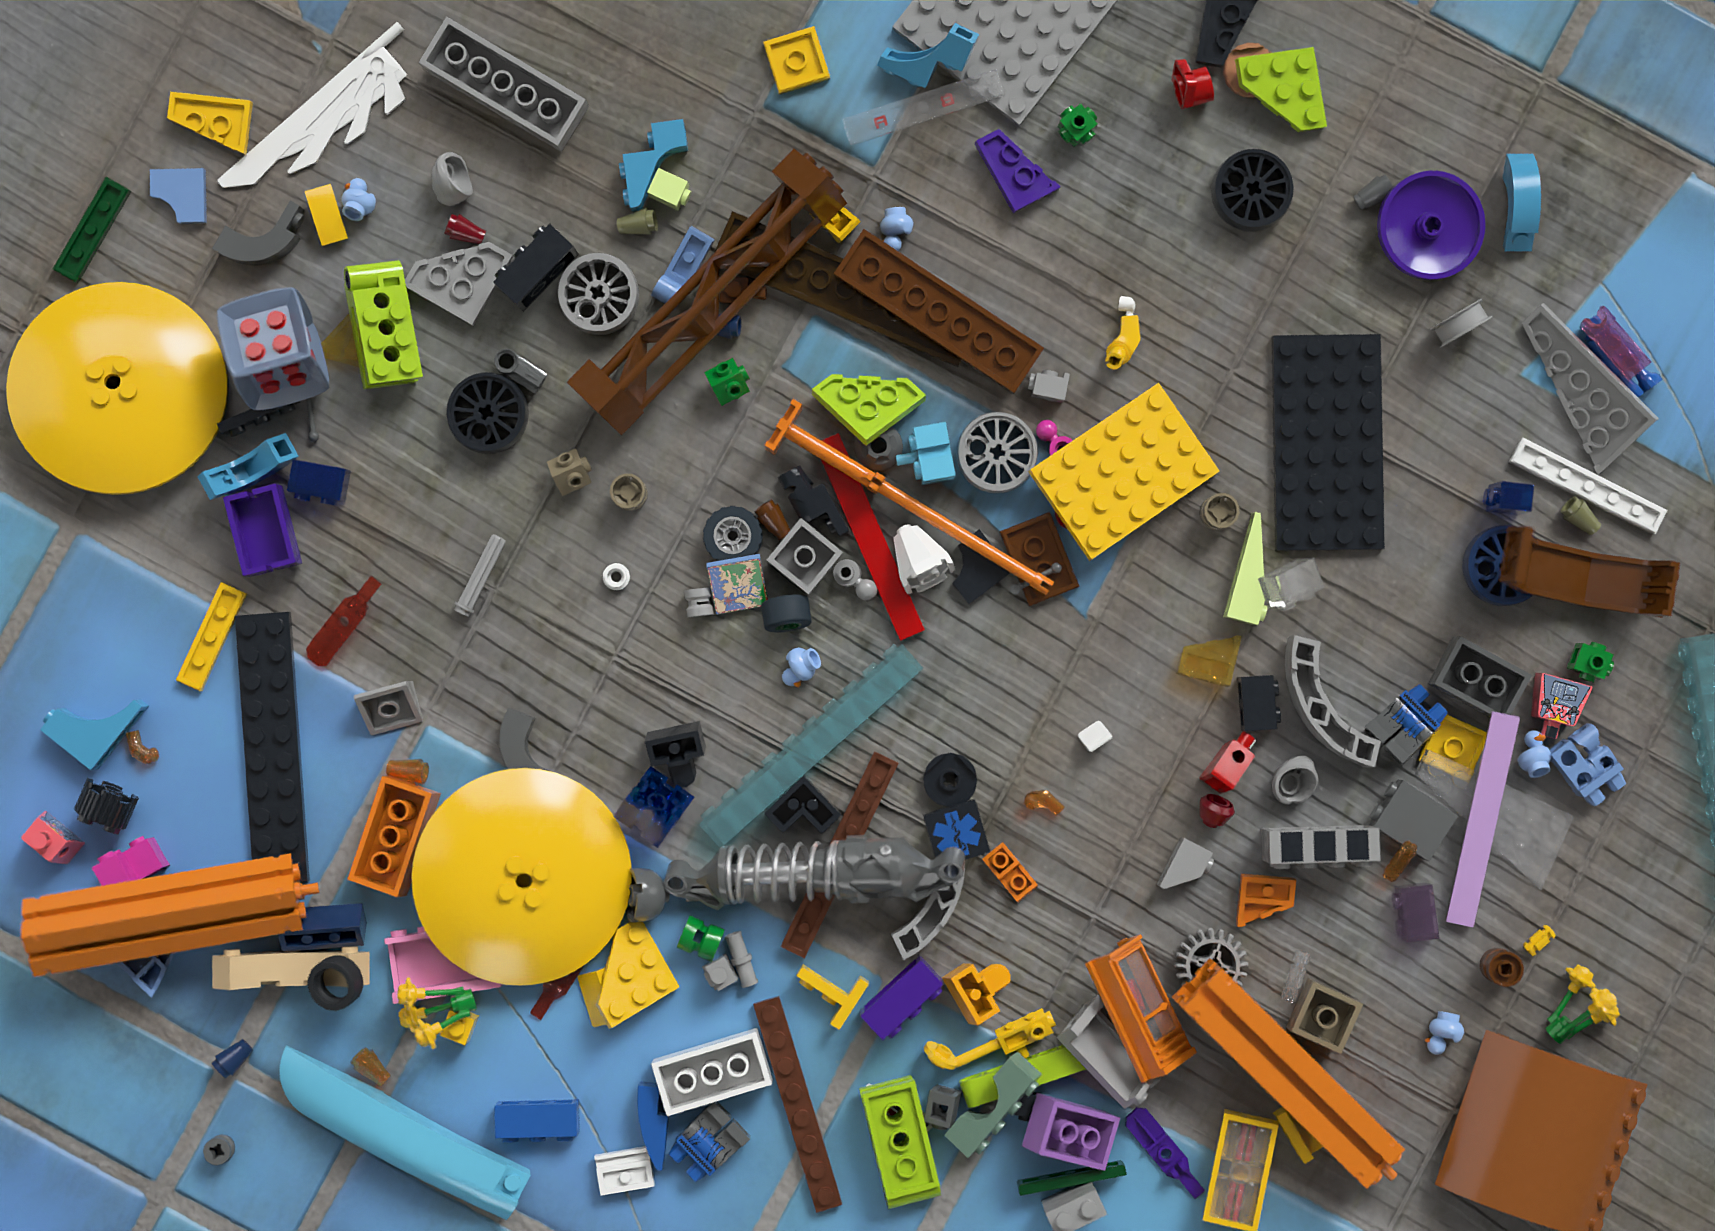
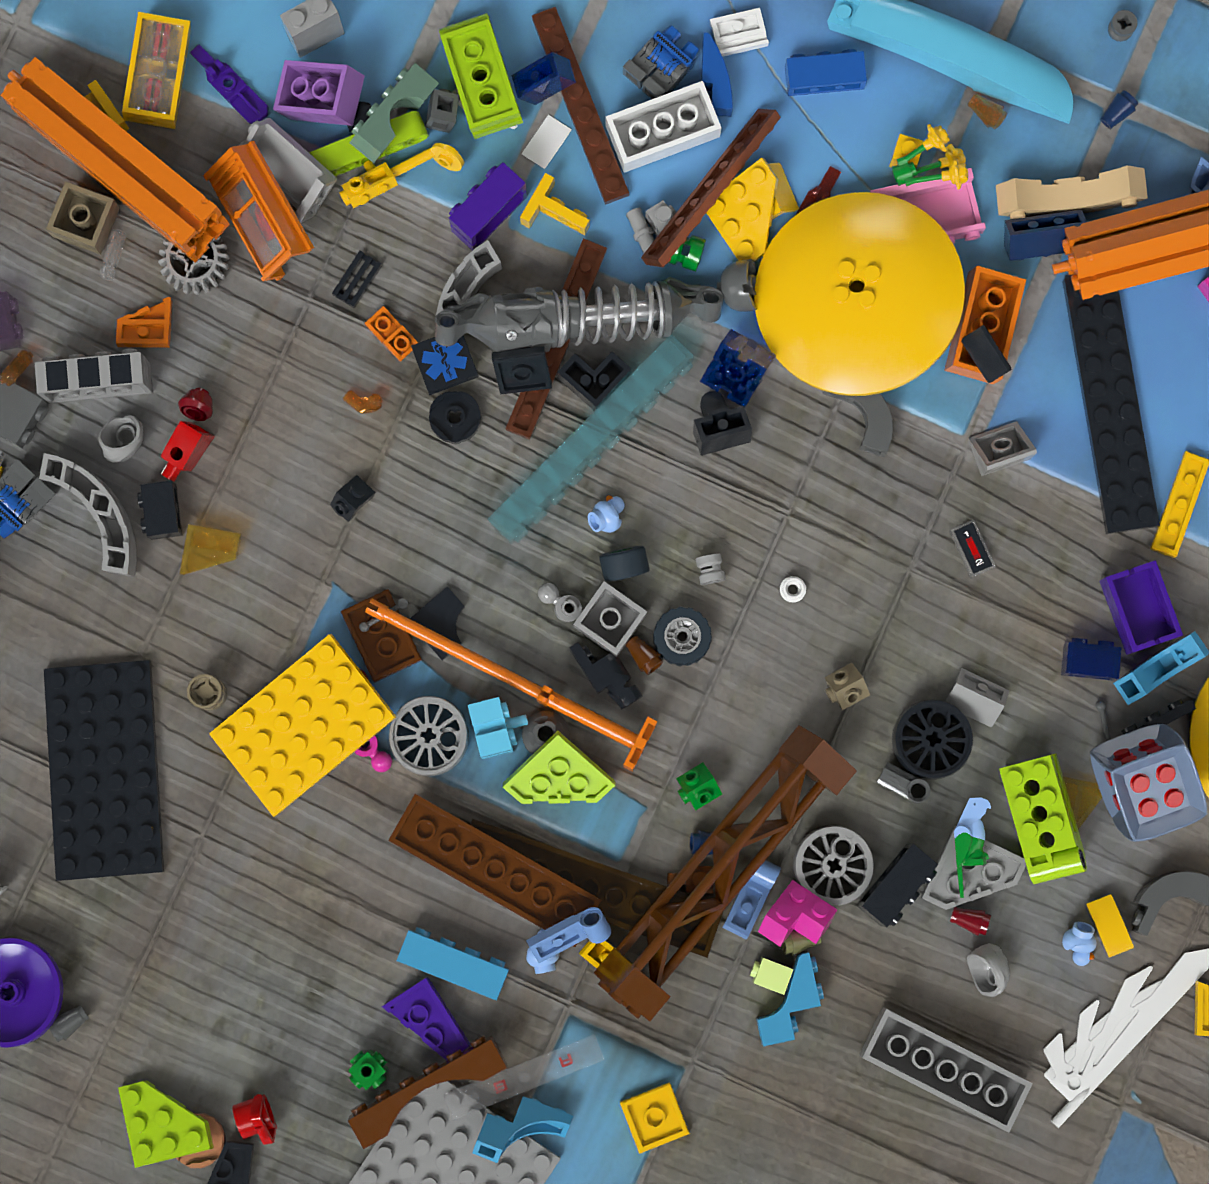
camera: 175 degrees right, 5 degrees down
clear red piece [306,576,382,666] -> none
black tyre [308,955,363,1011] -> none
clear orange cone [386,759,429,786] -> none
light grey axle [454,534,506,617] -> none
dark tan wheel [610,473,648,511] -> none
tile [706,554,768,615] -> none
red tile [821,433,925,641] -> none
white cone [894,524,955,594] -> none
light orange brick [941,963,1010,1025] -> none
dark green tile [1016,1160,1127,1196] -> none
light grey brick [1028,370,1070,403] -> none
white slope [1078,721,1112,752] -> none
yellow arm [1105,296,1141,369] -> none
light grey slope [1157,837,1214,889] -> none
black piece [1211,149,1294,232] -> none
yellowish green slope [1223,512,1267,626] -> none
clear brick [1258,558,1324,611] -> none
none -> black bracket [330,475,376,522]
none -> black tile [332,251,382,309]
none -> reddish brown arch [348,1035,507,1149]
none -> dark azure brick [396,927,509,1001]
none -> black tile [492,346,552,395]
none -> clear blue brick [511,52,576,105]
none -> white sticker [522,114,572,169]
none -> medium blue plate [526,907,611,963]
none -> copper plate [641,109,781,267]
none -> dark pink brick [758,880,837,947]
none -> light grey panel [945,668,1009,727]
none -> tile [949,520,996,578]
none -> animal [954,797,991,898]
none -> black slope [961,325,1012,383]

